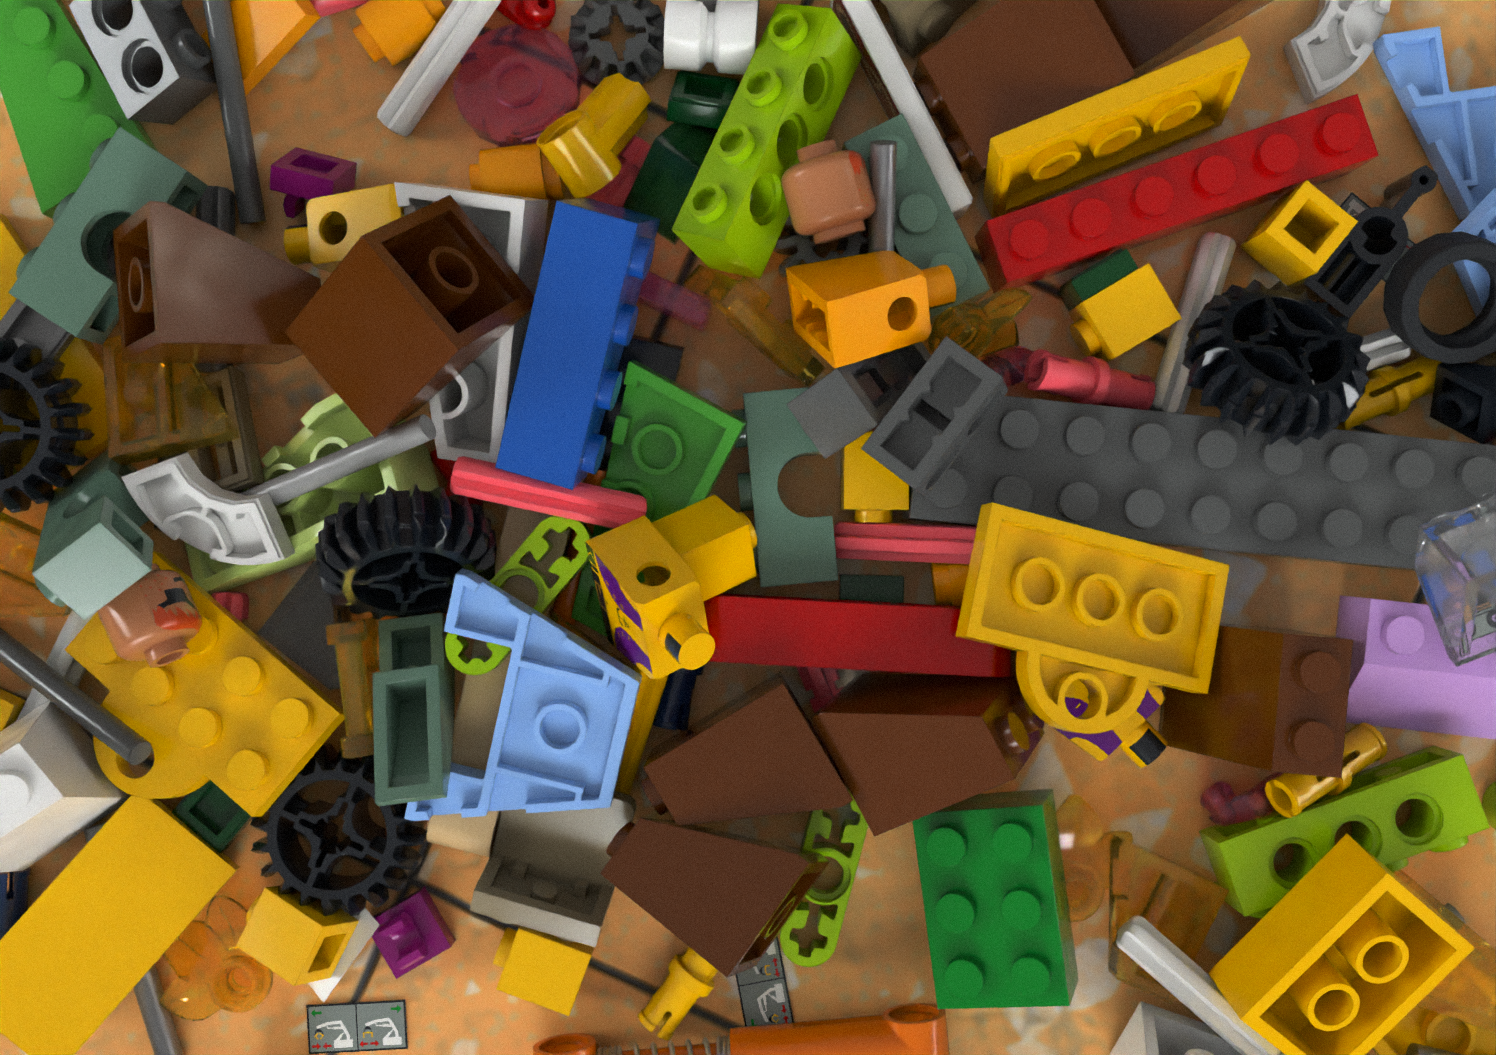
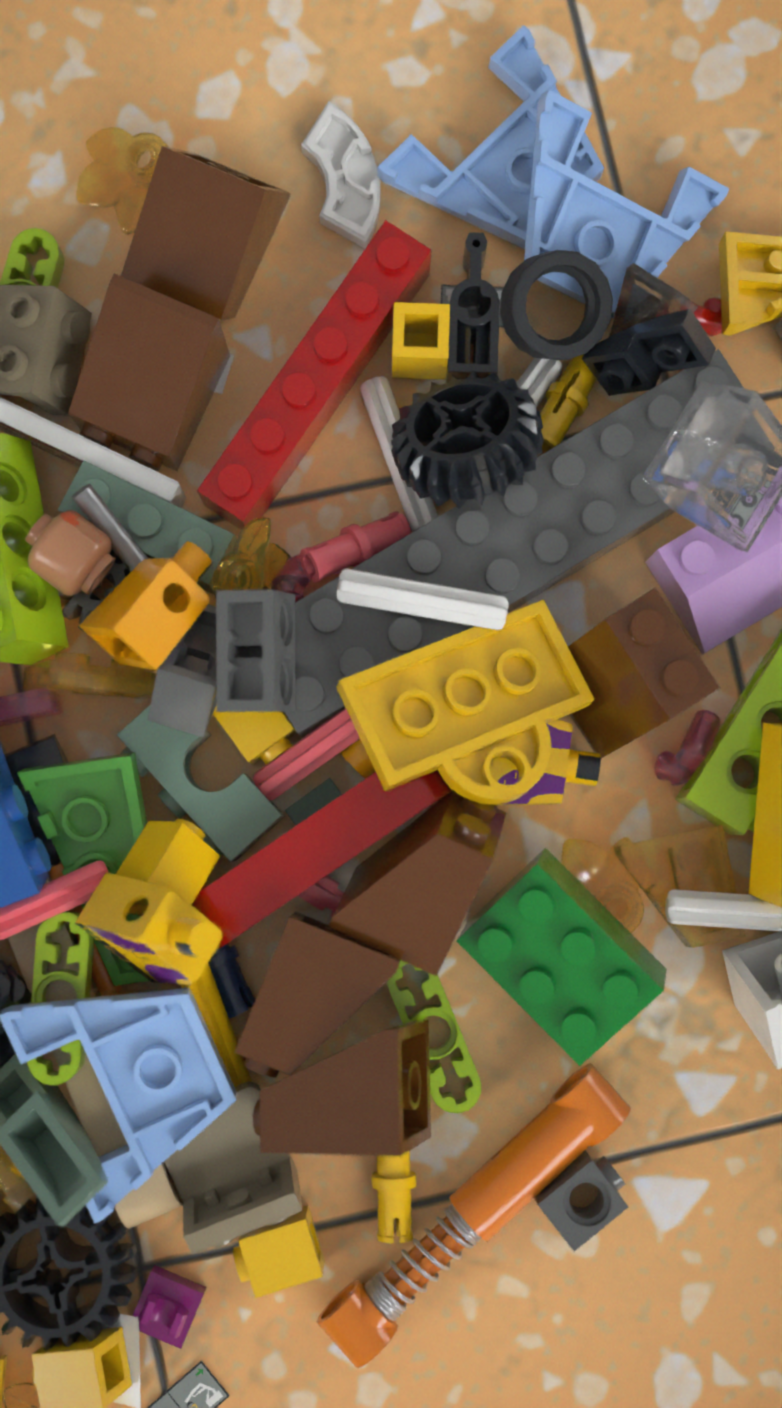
camera: 40 degrees left, 5 degrees down
light grey sticker [735,935,794,1027] -> none
yellow tile [983,36,1251,218] -> none
dark green tile [1058,248,1138,311] -> none
yellow brick [1068,263,1182,362] -> none
yellow pin [1265,722,1388,818] -> none
none -> white axle [337,568,508,630]

